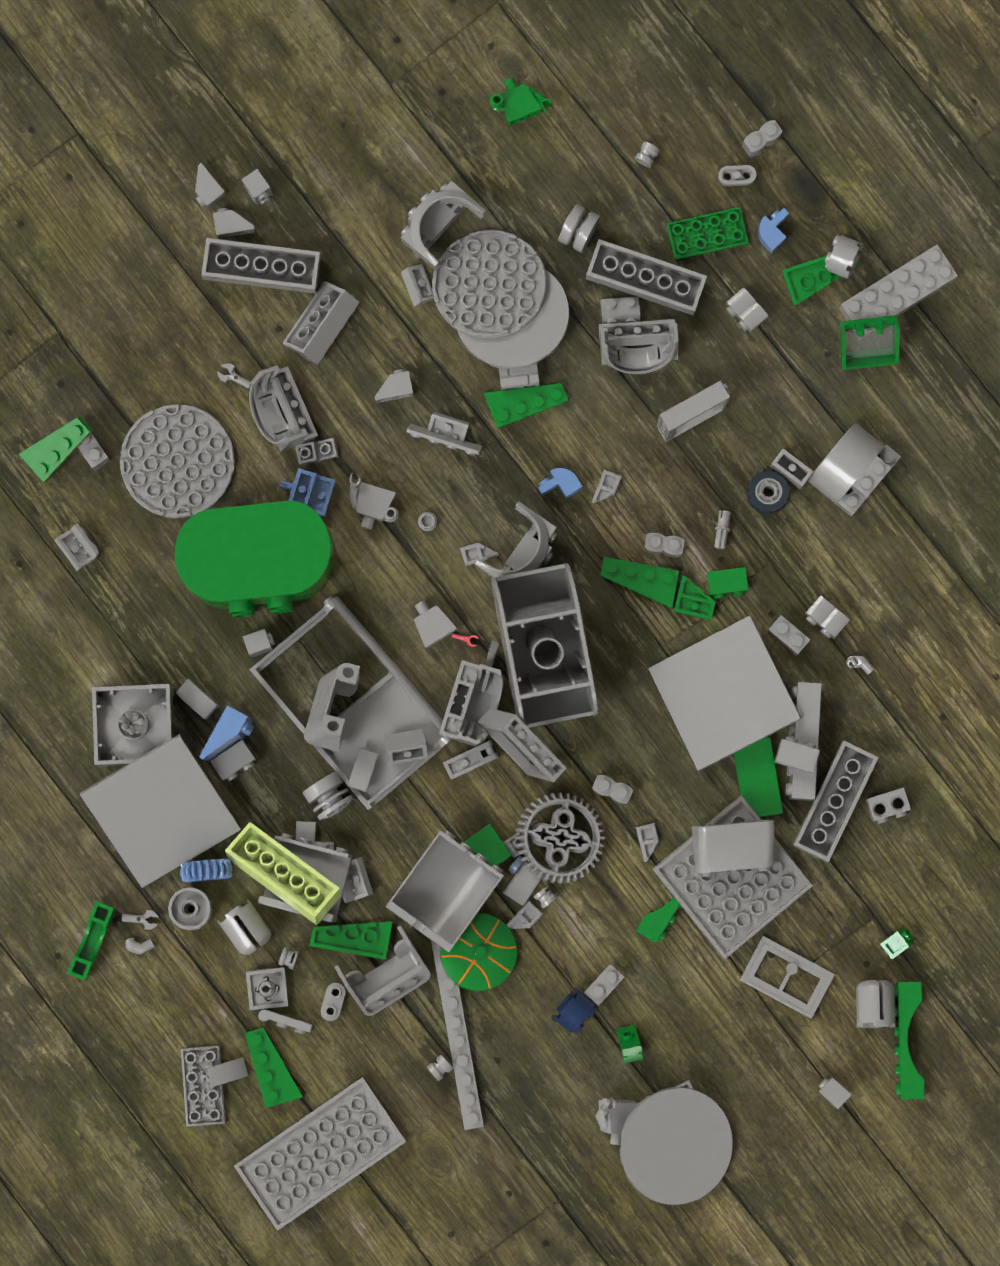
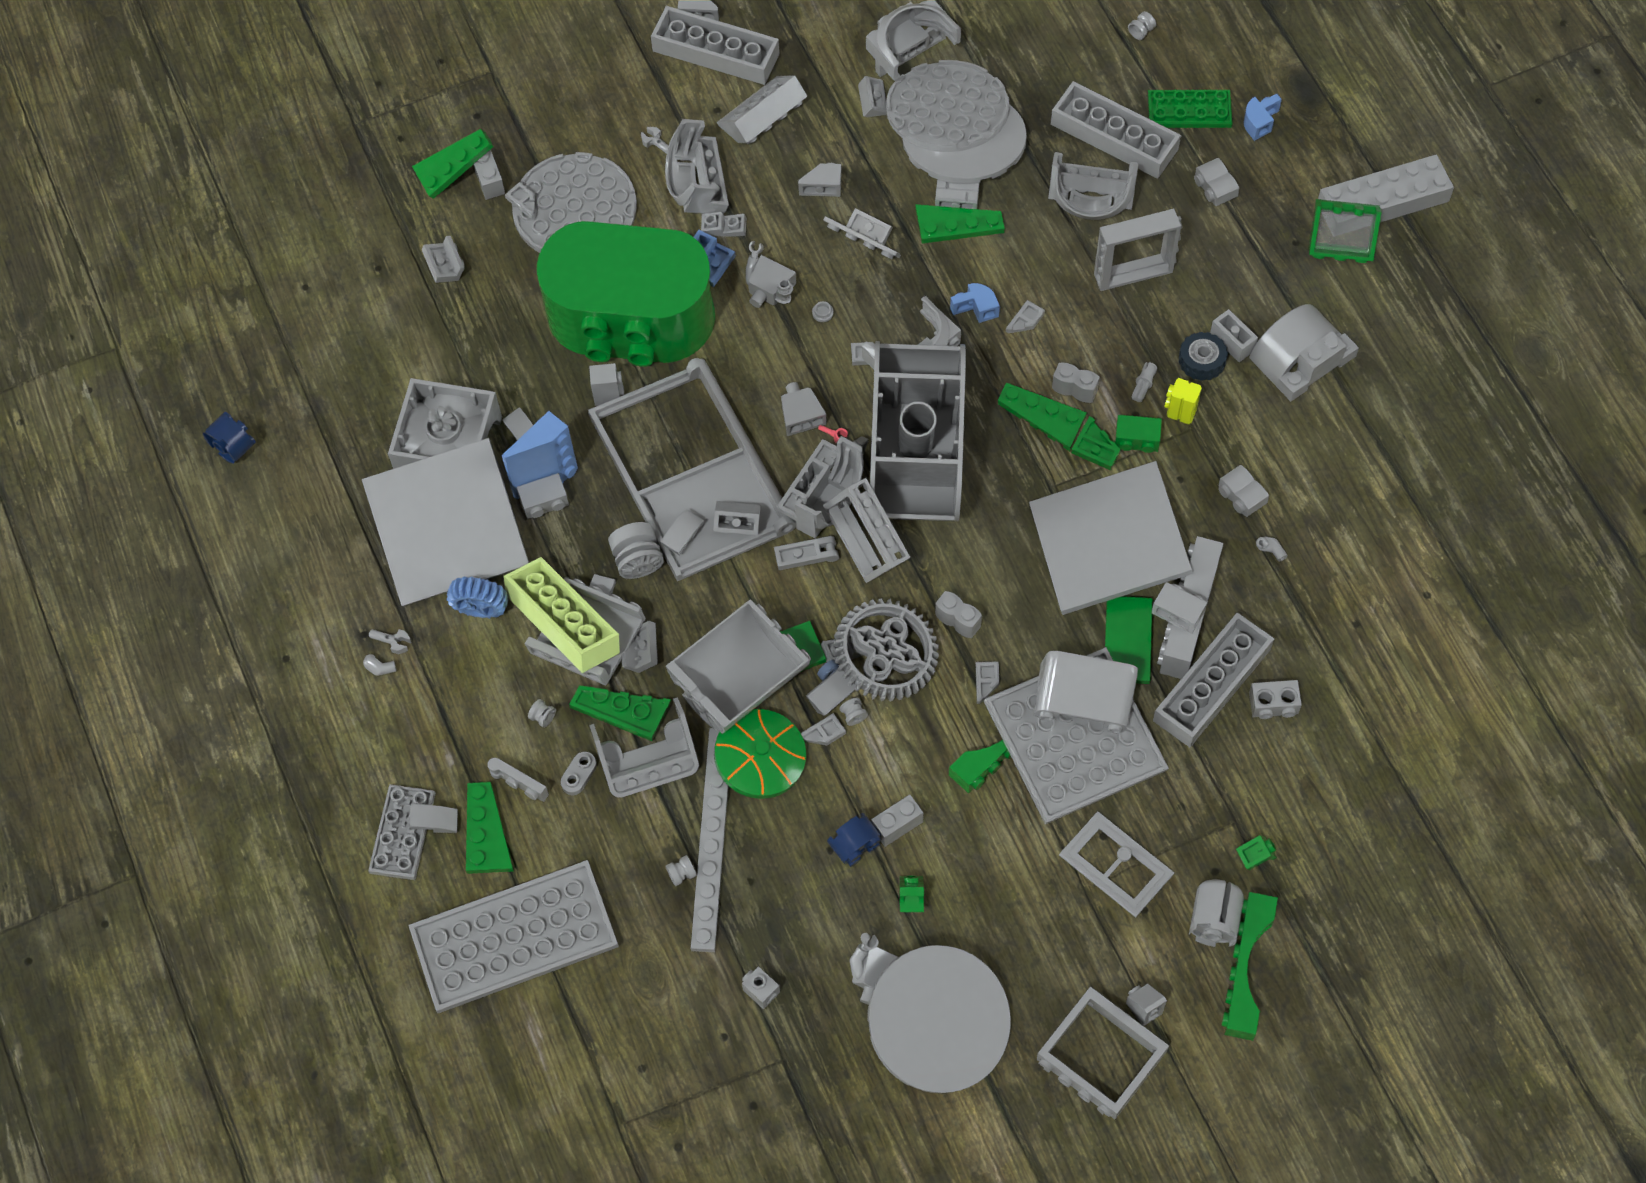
camera: 15 degrees right, 20 degrees down
green arch [67,901,116,981] -> none
light grey wheel [168,887,213,930] -> none
light grey cylinder [217,899,271,955] -> none
light grey plate [246,967,289,1010] -> none
light grey windscreen [304,663,360,752] -> none
light grey wheel [558,204,601,253] -> none
light grey bracket [600,297,640,324] -> none
light grey plate [718,165,756,186] -> none
light grey brick [742,120,782,157] -> none
light grey brick [767,615,810,656] -> none
green wing [782,256,860,307] -> none
light grey brick [825,235,863,279] -> none
none -> light grey tile [505,182,535,220]
none -> light grey brick [742,966,780,1009]
none -> light grey window [1037,987,1169,1119]
none -> neon yellow brick [1164,378,1202,424]

